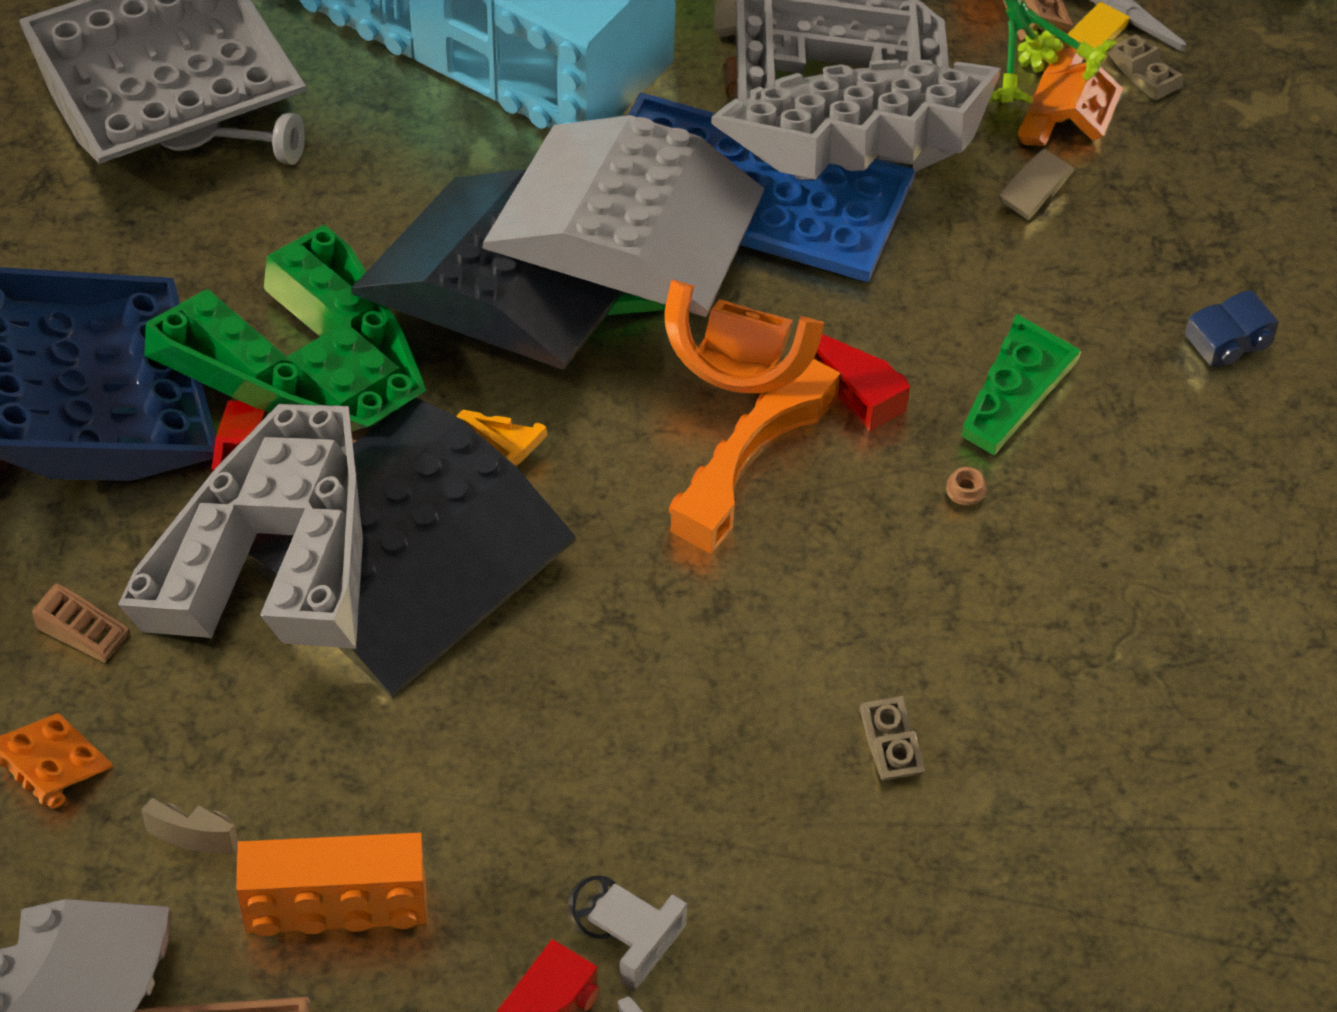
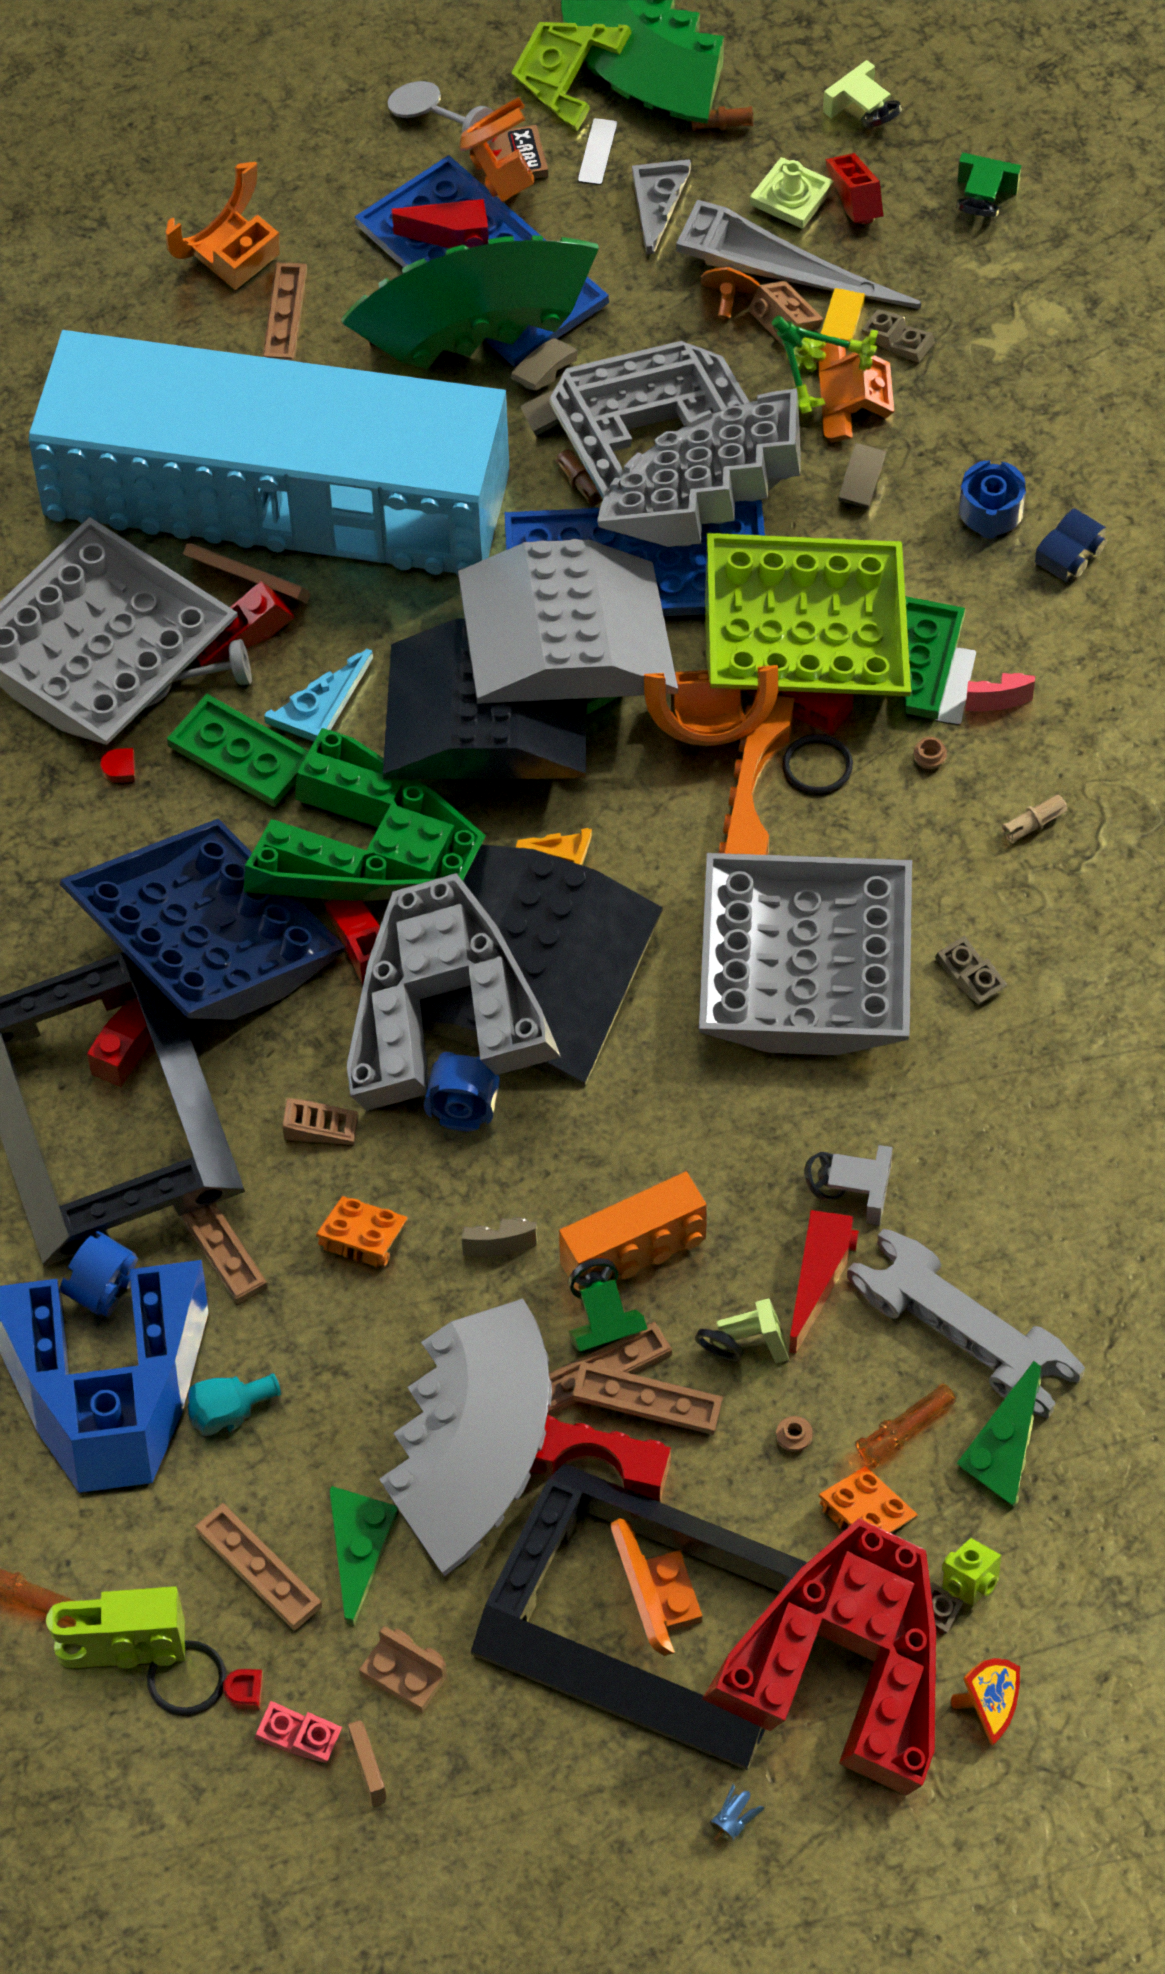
camera: 20 degrees left, 5 degrees up
none -> red tile [100,748,135,783]
none -> green plate [167,694,309,807]
none -> medium nougat tile [183,543,311,604]
none -> red slope [196,581,295,667]
none -> medium azure wing [264,648,373,741]
none -> blue brick [424,1052,500,1131]
none -> green piece [568,1258,648,1352]
none -> light grey slope [699,853,912,1055]
none -> lime slope [705,533,911,696]
none -> black tyre [782,734,853,794]
none -> white sticker [935,647,976,724]
none -> blue brick [959,460,1026,539]
none -> coral slope [965,673,1035,712]
none -> tan axle [1002,795,1067,843]

